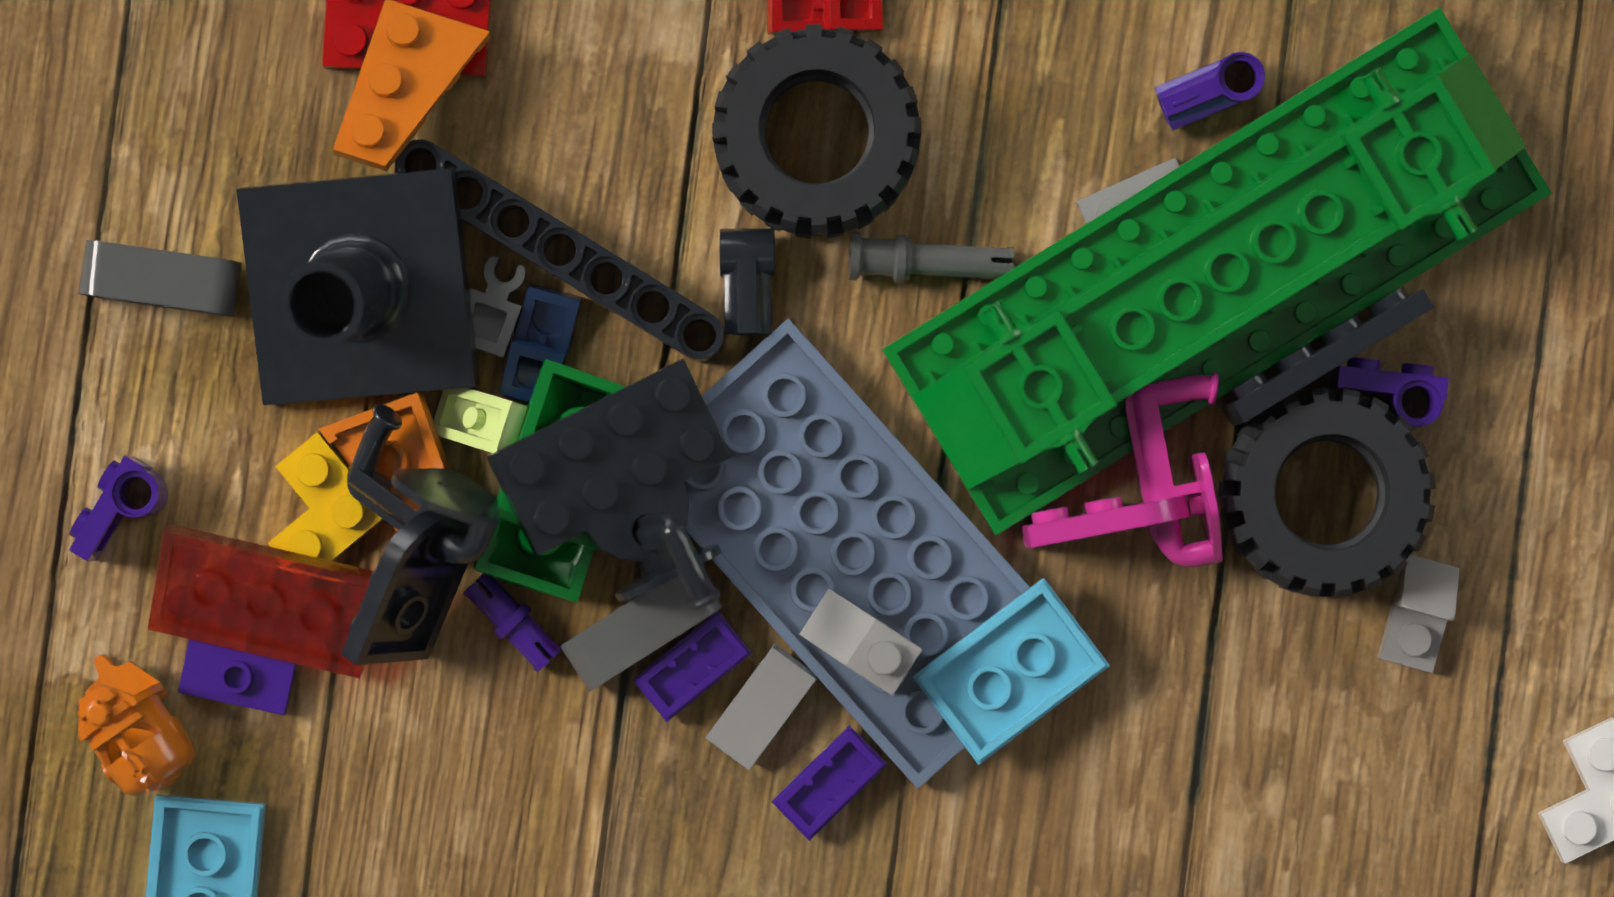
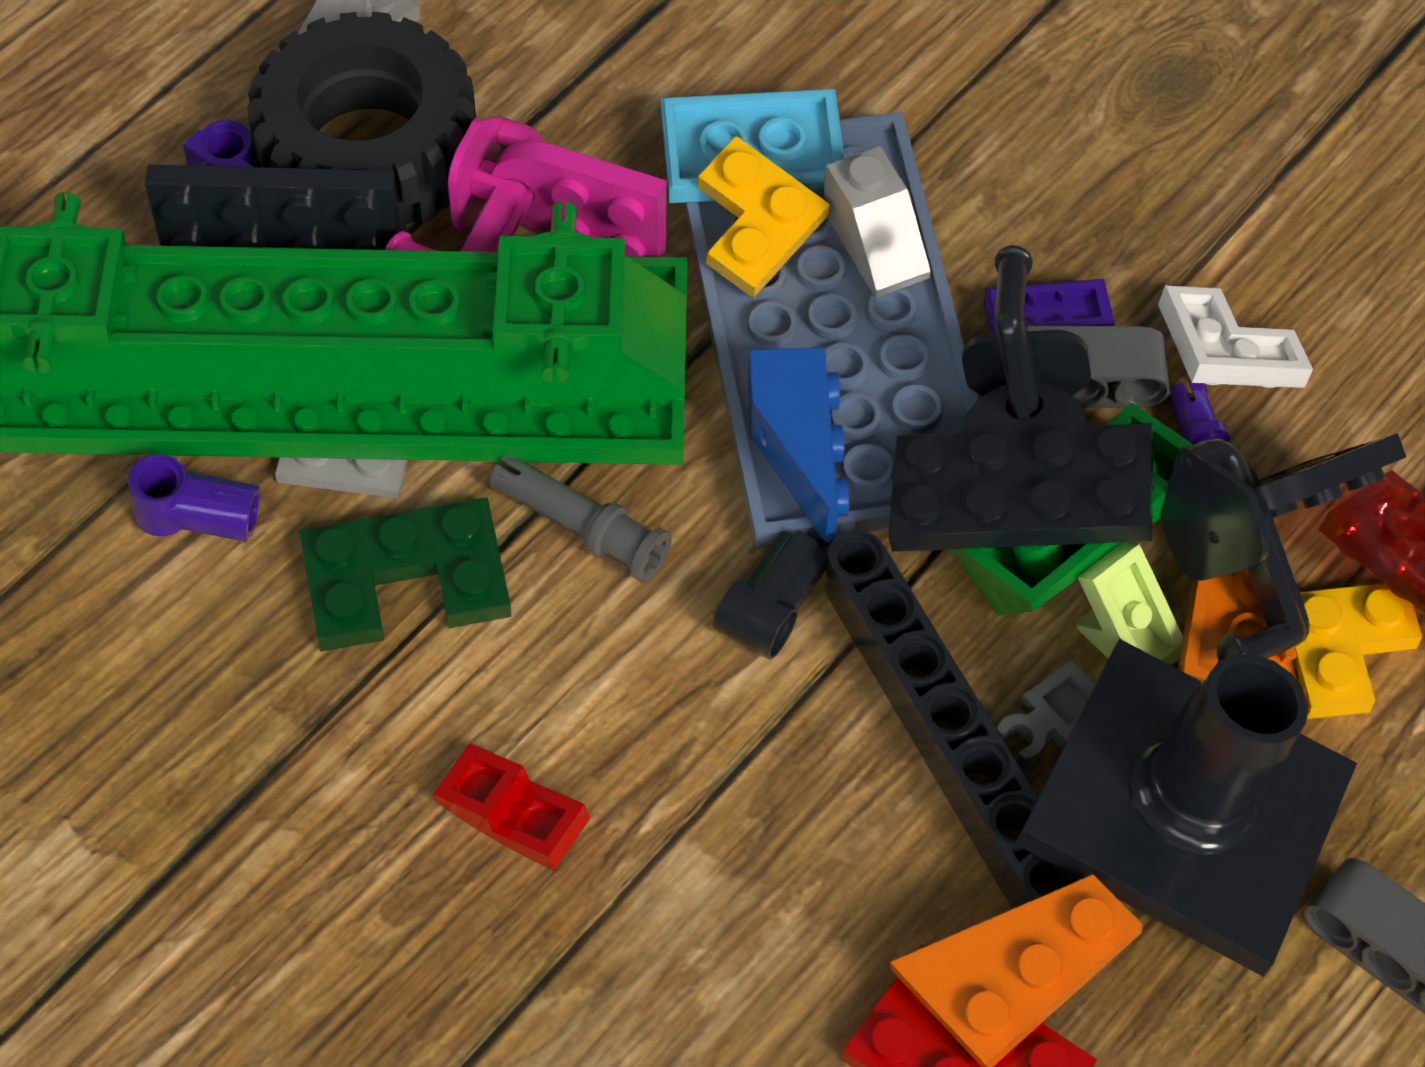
camera: 150 degrees left, 30 degrees down
dark blue slope [499,283,583,402] -> none
light grey slope [706,644,817,770] -> none
black tyre [712,24,921,239] -> none
dark purple plate [771,725,887,841] -> none
none -> dark green plate [299,497,512,652]
none -> yellow plate [698,136,830,299]
none -> blue slope [748,347,849,542]
none -> white plate [1158,285,1313,388]

